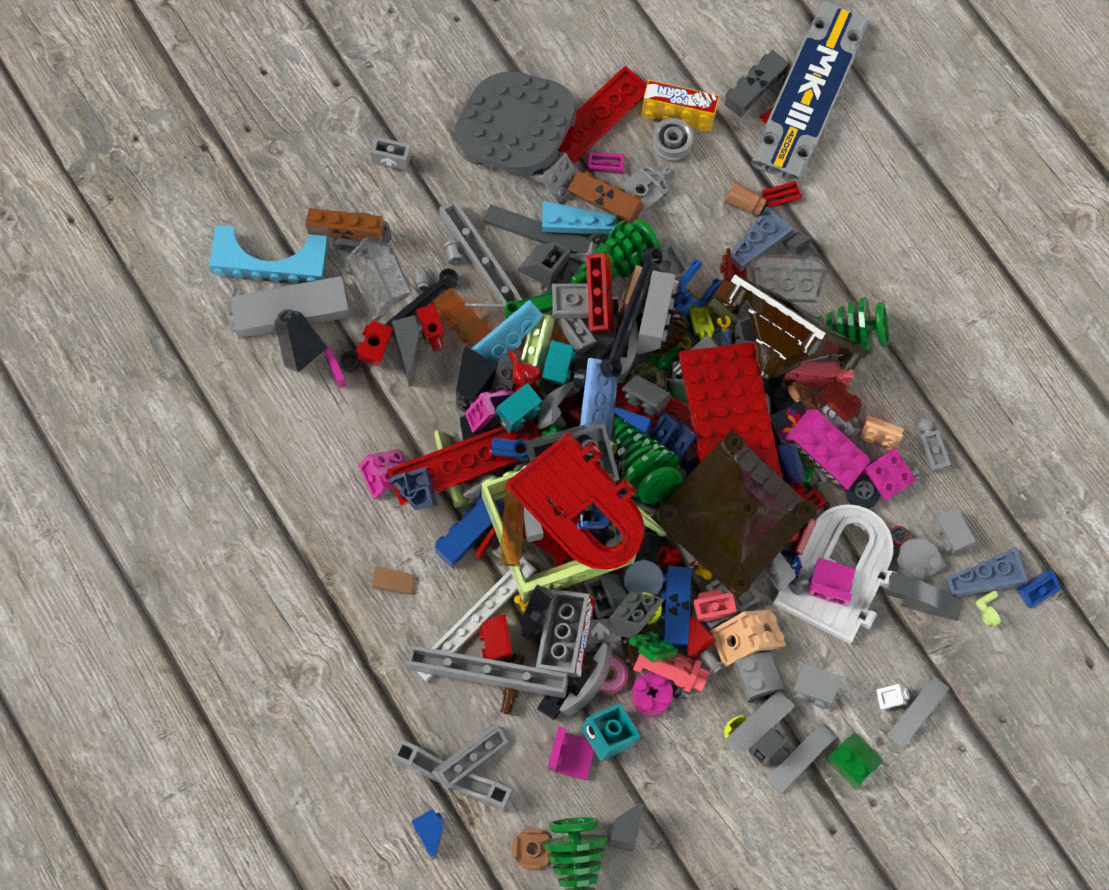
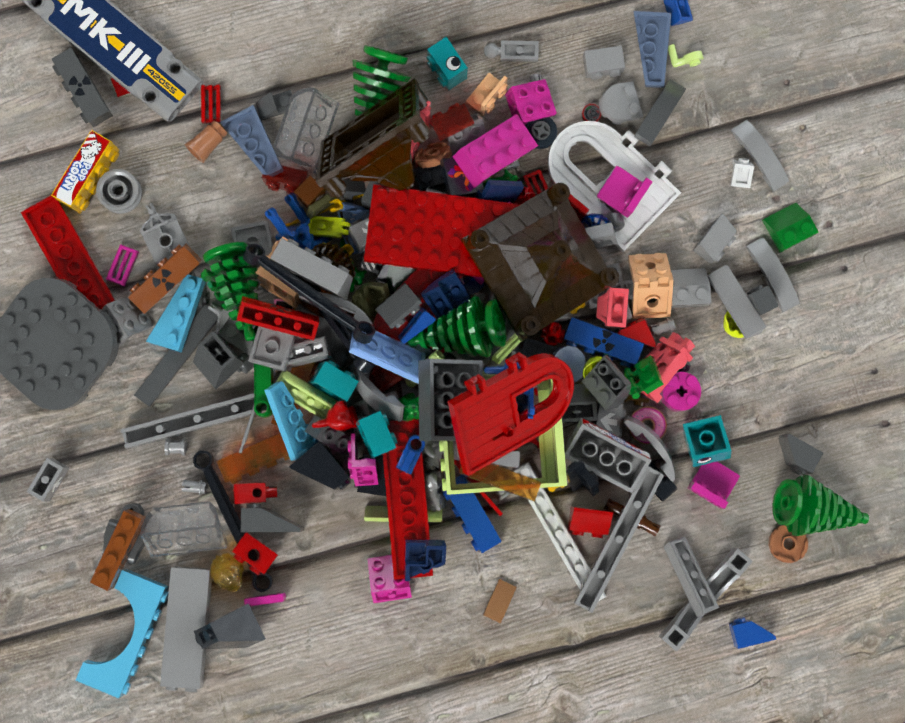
camera: 70 degrees left, 15 degrees up
none -> clear yellow hair [210,553,244,592]
none -> teal brick [426,37,468,91]

